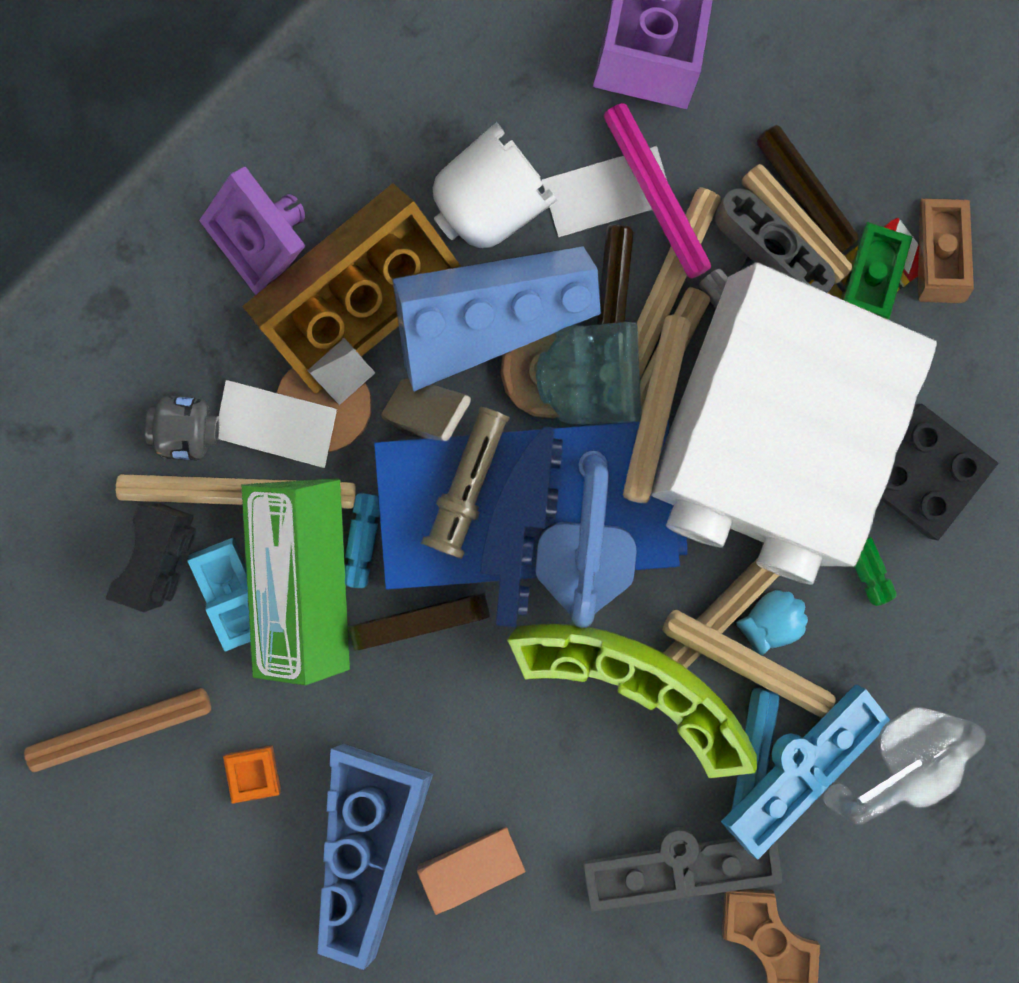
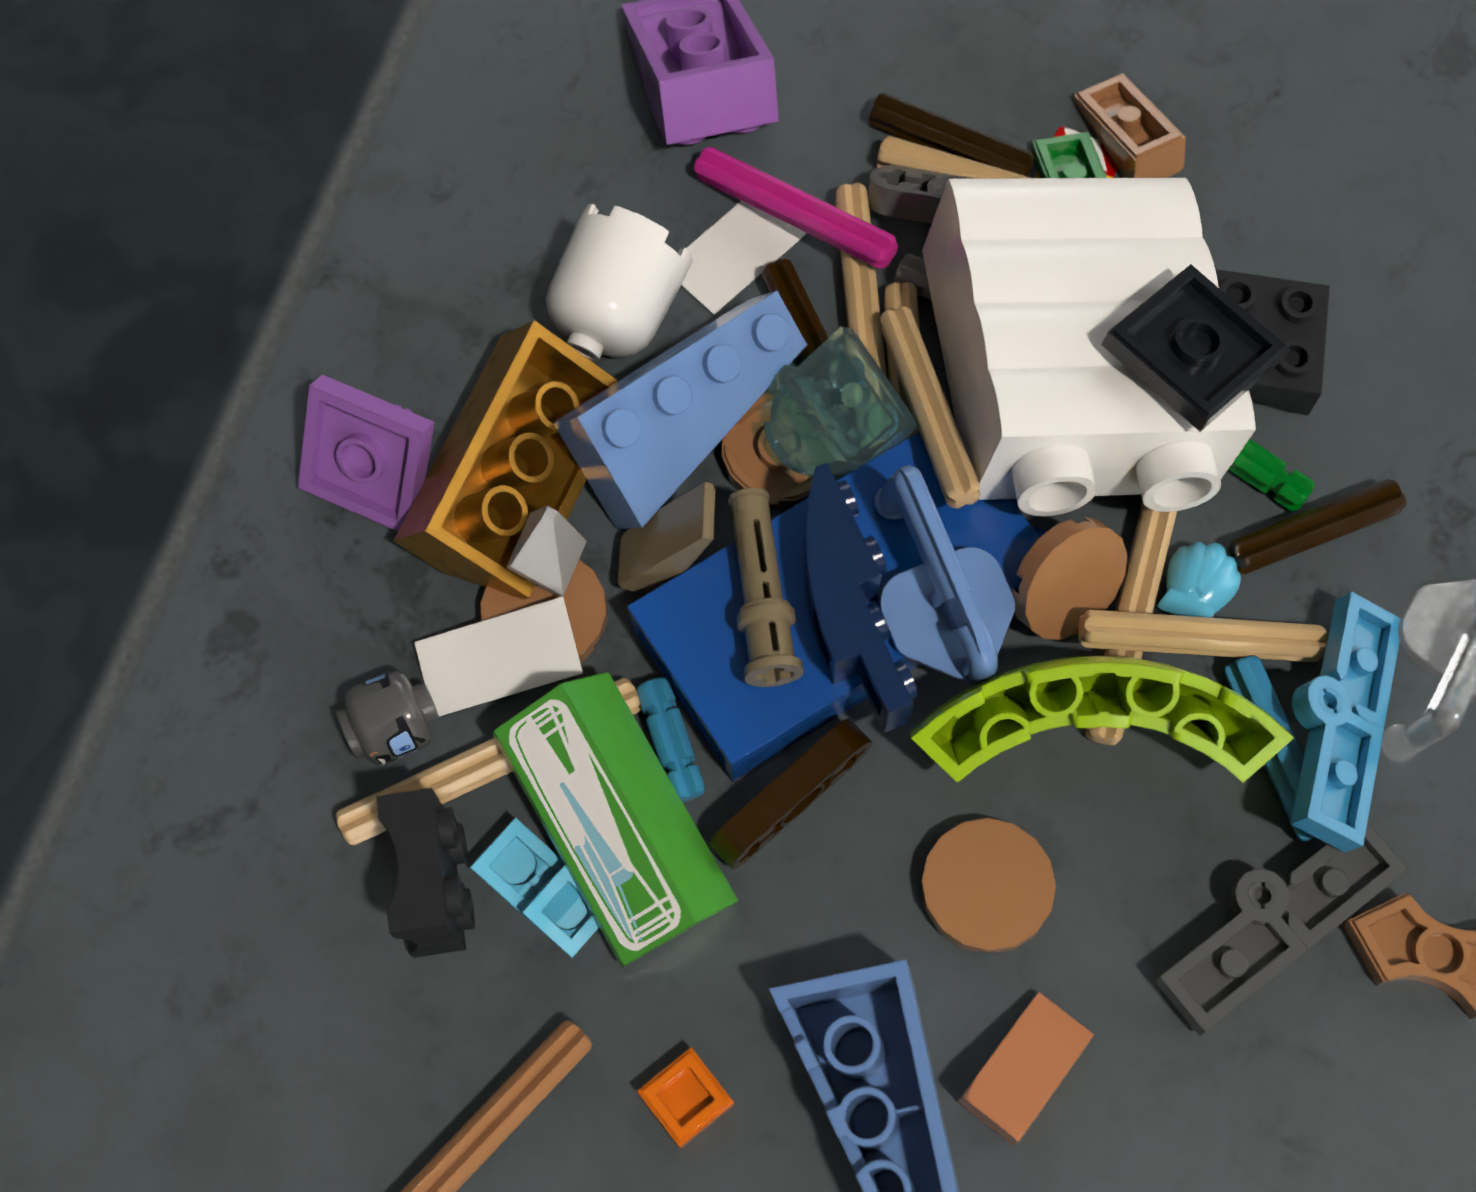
camera: 25 degrees left, 20 degrees down
none -> medium nougat tile [921,818,1056,953]
none -> medium nougat tile [1012,517,1128,640]
none -> black plate [1101,264,1289,432]
none -> dark brown axle [1227,479,1406,574]

